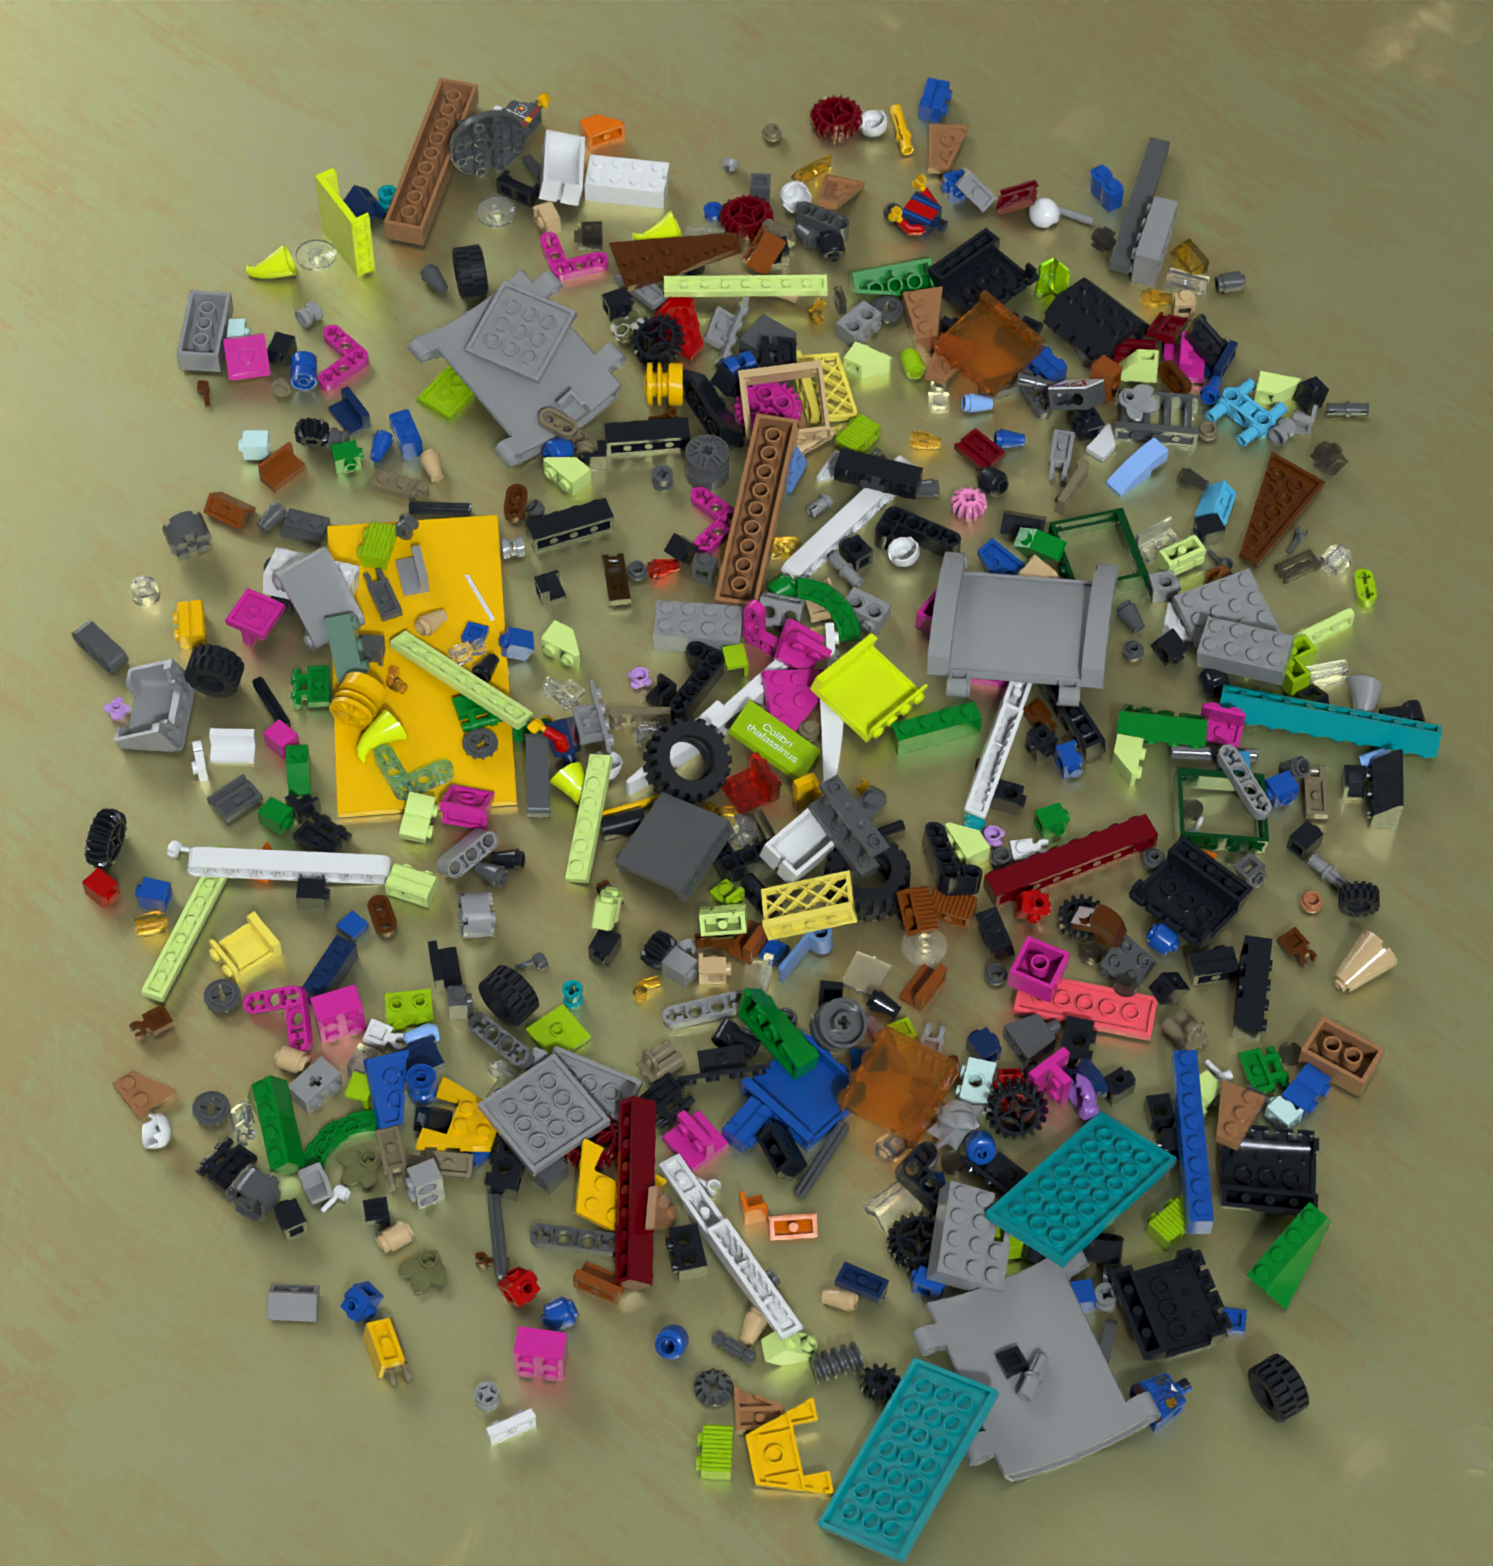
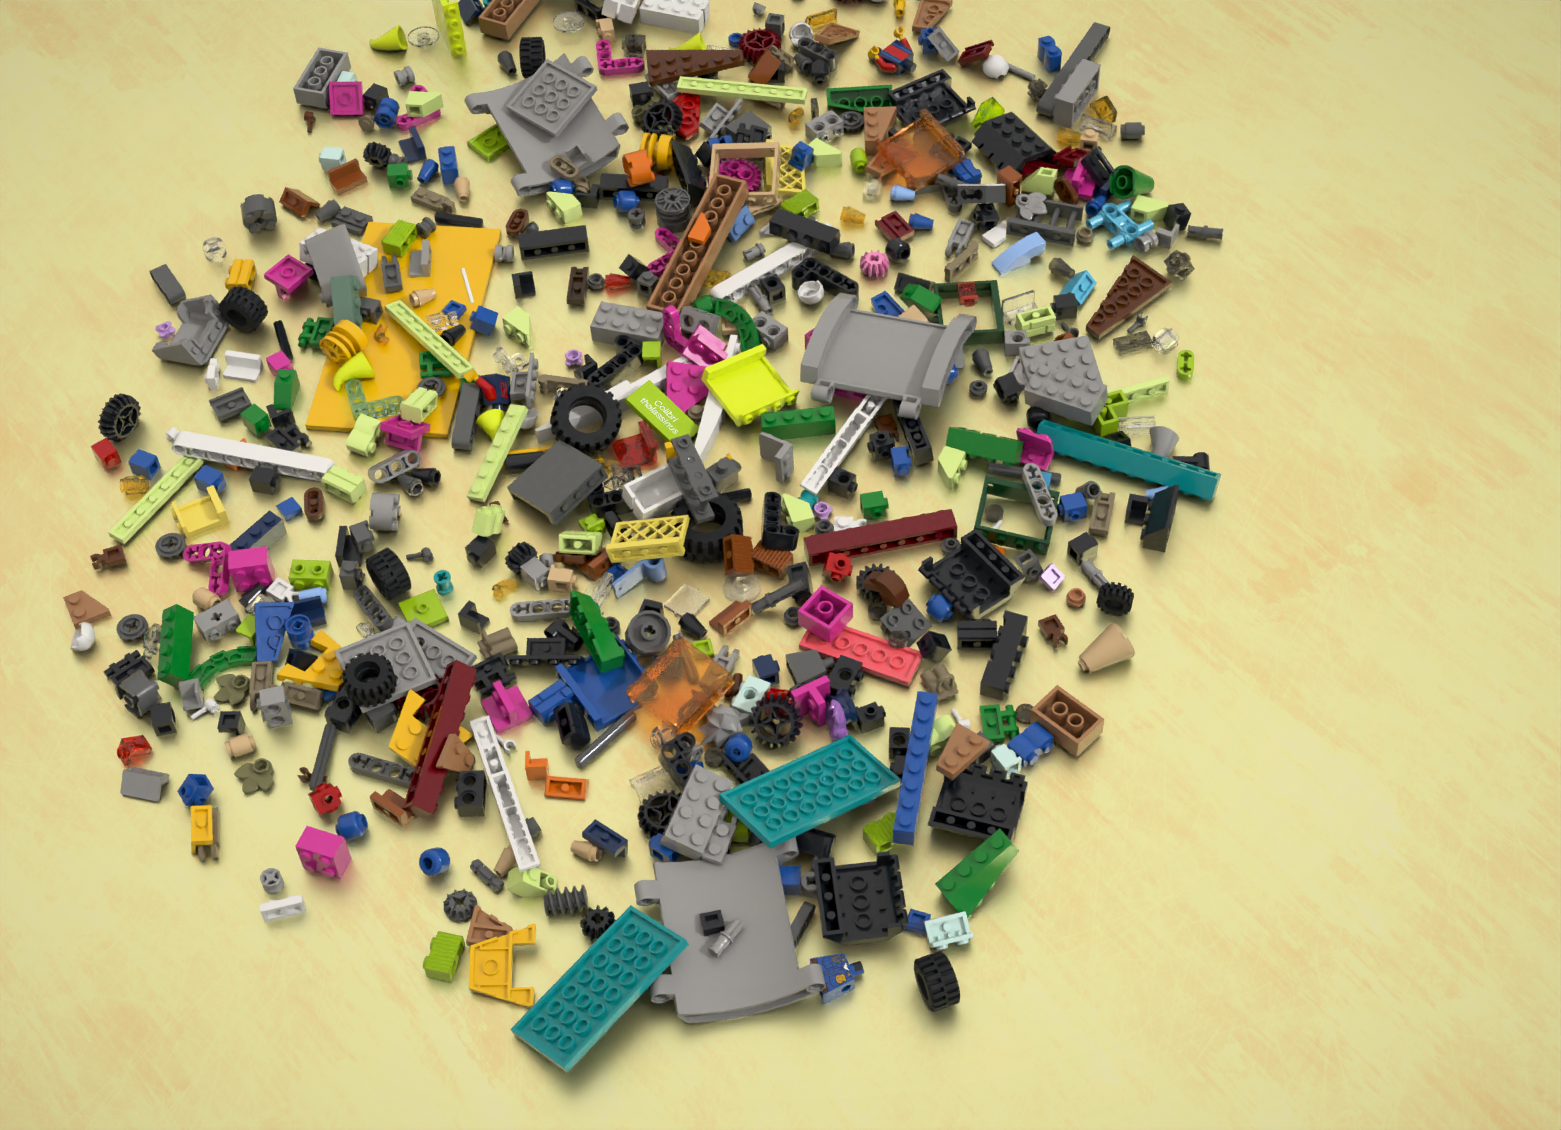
camera: 15 degrees right, 5 degrees down
none -> clear red bracket [117,735,152,766]
none -> blue brick [194,465,226,494]
none -> black cone [239,583,267,611]
none -> black tyre [342,652,397,708]
none -> dark grey brick [349,520,375,554]
none -> yellowish green brick [400,387,438,424]
none -> yellowish green slope [405,91,443,117]
none -> black panel [458,600,490,634]
none -> blue head [613,190,639,213]
none -> orange brick [622,149,655,188]
none -> orange tile [688,212,711,245]
none -> dark grey pin [751,577,807,614]
none -> light grey bracket [759,432,794,483]
none -> blue brick [788,141,814,172]
none -> light aqua bracket [923,911,974,950]
none -> clear red bracket [956,281,979,307]
none -> plate [1038,563,1065,591]
none -> green cone [1109,165,1155,200]

